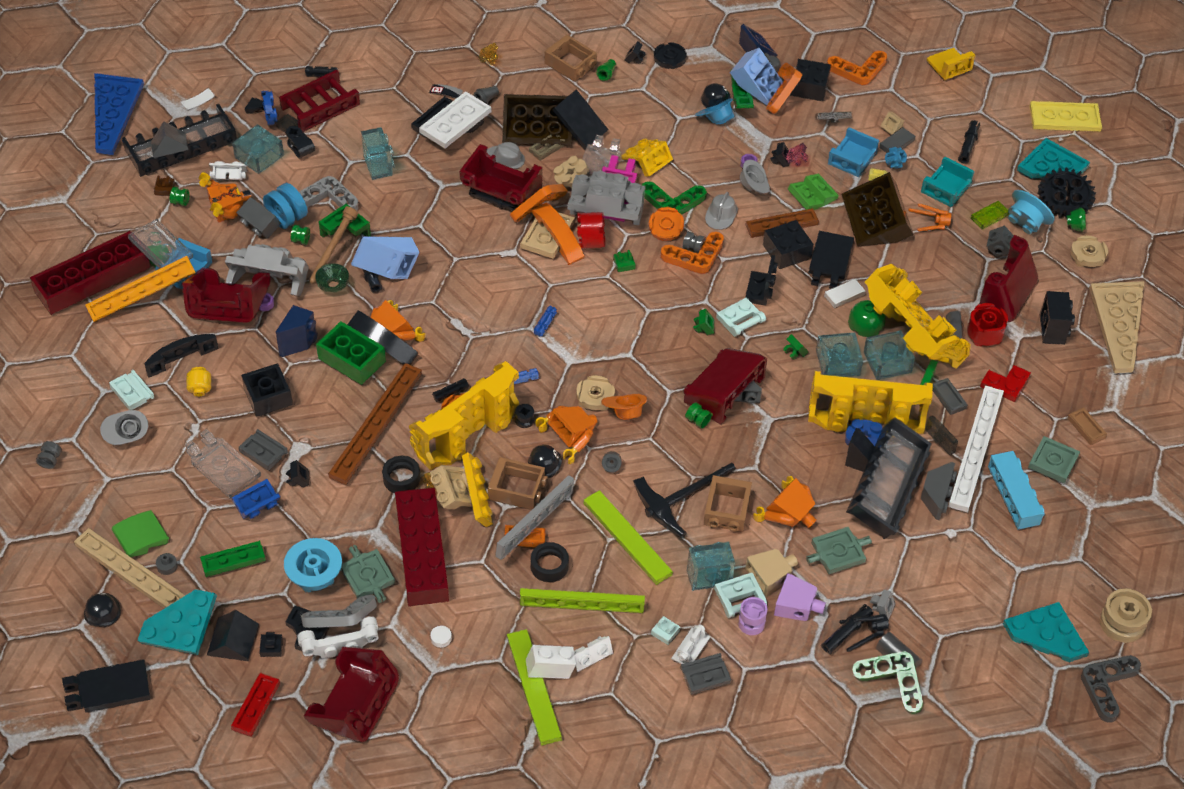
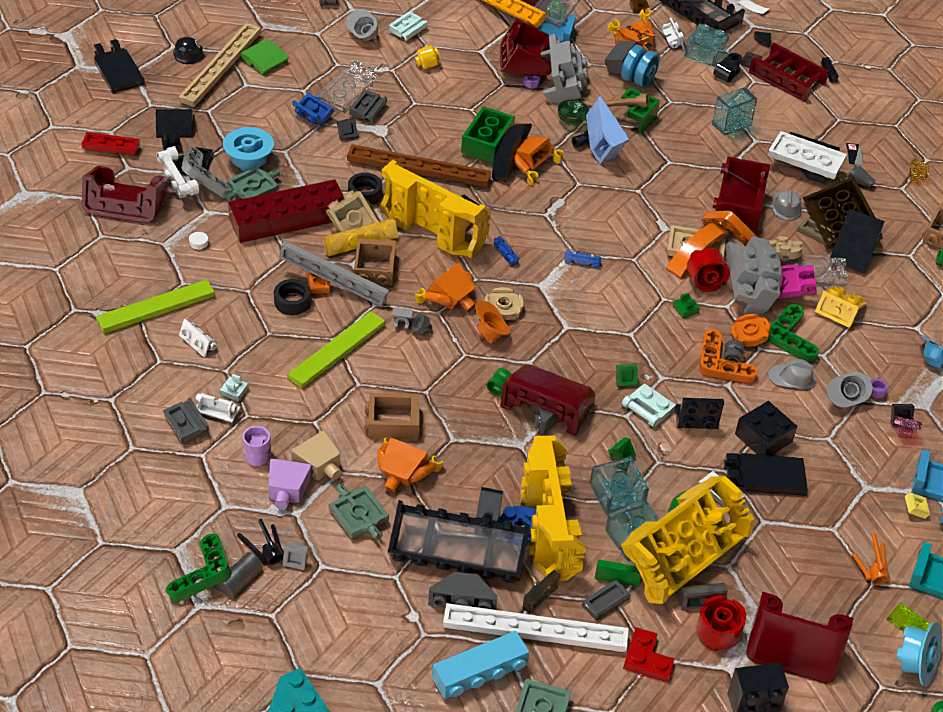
camera: 75 degrees right, 5 degrees down
teal plate [137,589,217,655] -> none
black slope [144,334,219,378] -> none
dark grey tile [156,553,178,575] -> none
green wheel [170,187,190,206] -> none
green plate [200,541,266,577] -> none
black brick [241,363,293,417] -> none
blue plate [261,90,277,125] -> none
dark blue slope [276,305,318,357] -> none
green wheel [291,225,310,245] -> none
light grey beam [299,176,359,211] -> none
black wheel [515,404,534,428] -> none
lime tile [520,588,645,613] -> none
white brick [526,645,576,679] -> none
black helmet [528,445,562,478] -> none
black piece [633,463,736,538] -> none
clear light blue brick [687,542,735,591] -> none
light aqua plate [714,573,767,618] -> none
dark orange tile [745,208,819,238] -> none
bright green slope [788,174,839,210] -> none
black pin [821,604,873,654] -> none
dark brown slope [841,172,914,247] -> none
dark grey brick [986,225,1014,258] -> none
none -> light grey tile [392,308,414,330]

